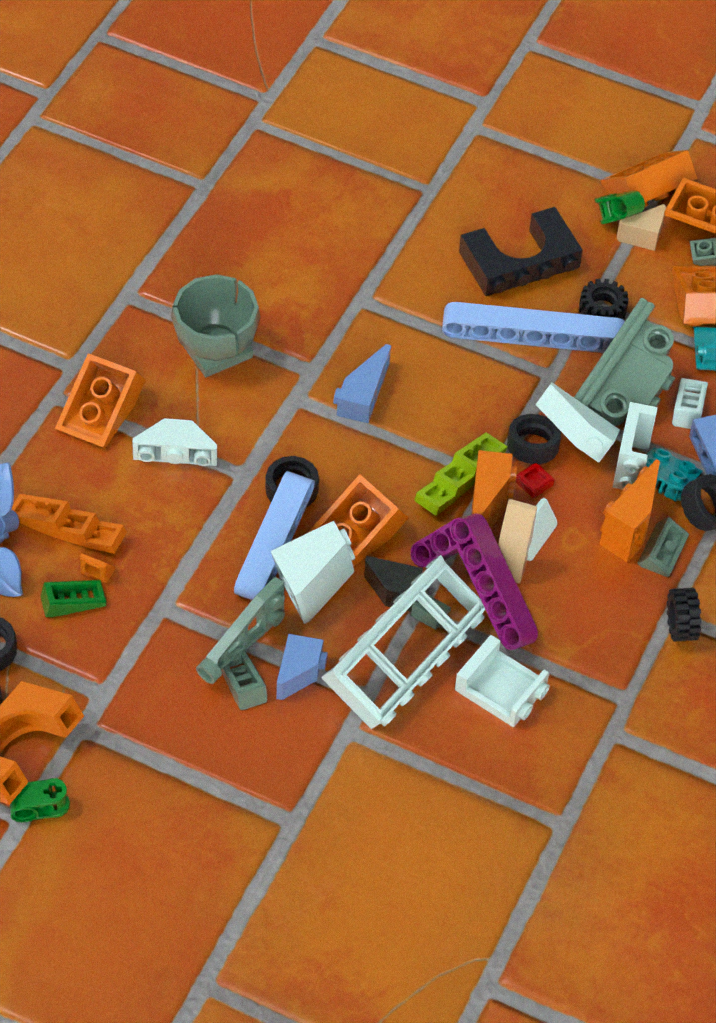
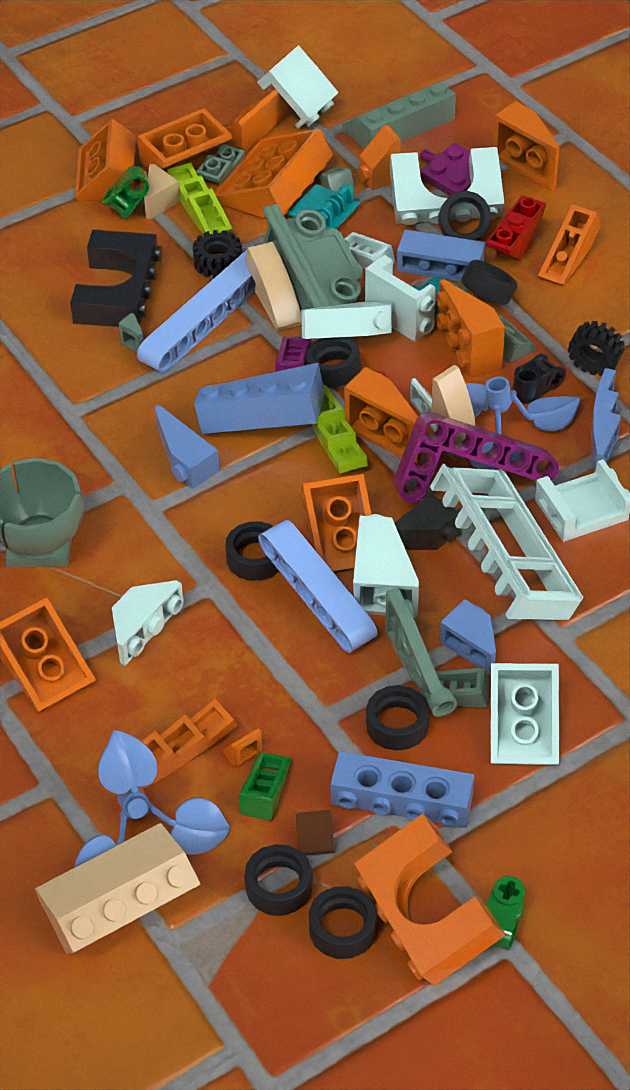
camera: 55 degrees left, 5 degrees down
none -> sand green slope [119,313,143,353]
none -> lime slope [166,162,233,234]
none -> medium blue wedge [194,363,325,434]
none -> tan slope [245,242,302,331]
none -> magenta slope [275,336,311,372]
none -> reddish brown slope [296,810,335,856]
none -> medium blue brick [330,751,474,828]
none -> black tyre [366,685,429,751]
none -> medium blue plant [465,377,580,472]
none -> light aqua slope [491,663,559,765]
none -> black piece [512,353,566,404]
none -> medium blue slope [591,368,621,472]

